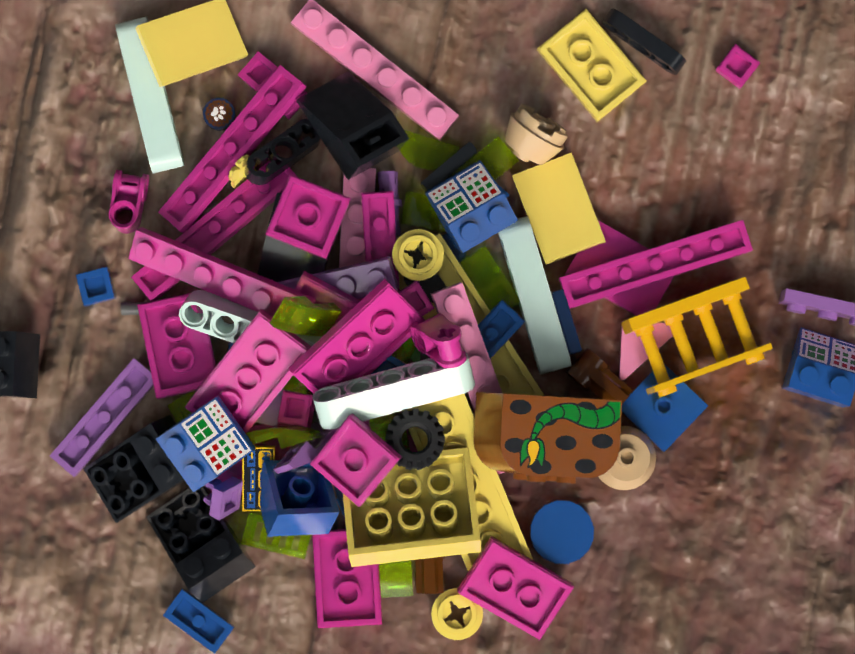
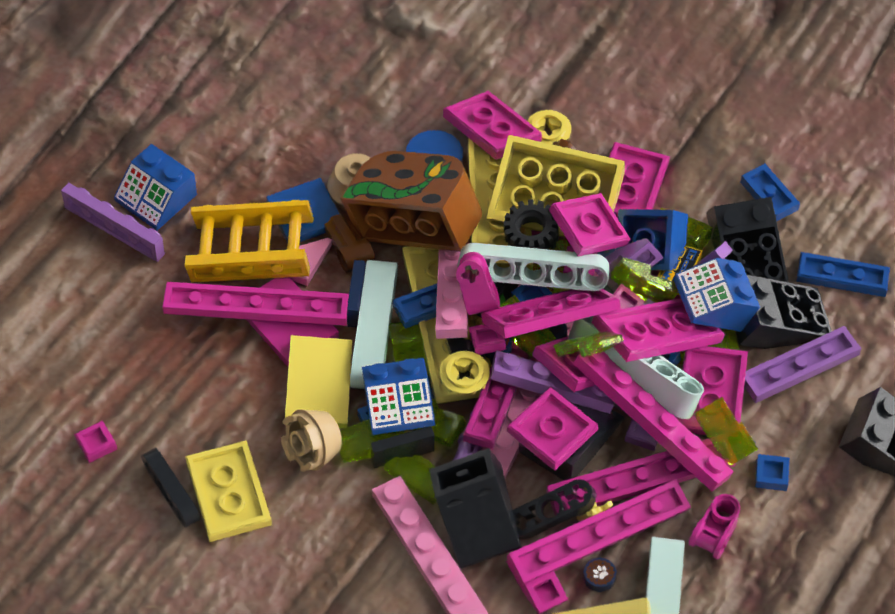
camera: 155 degrees left, 30 degrees down
none -> clear neon green slope [693,397,758,466]
none -> blue tile [796,252,890,297]

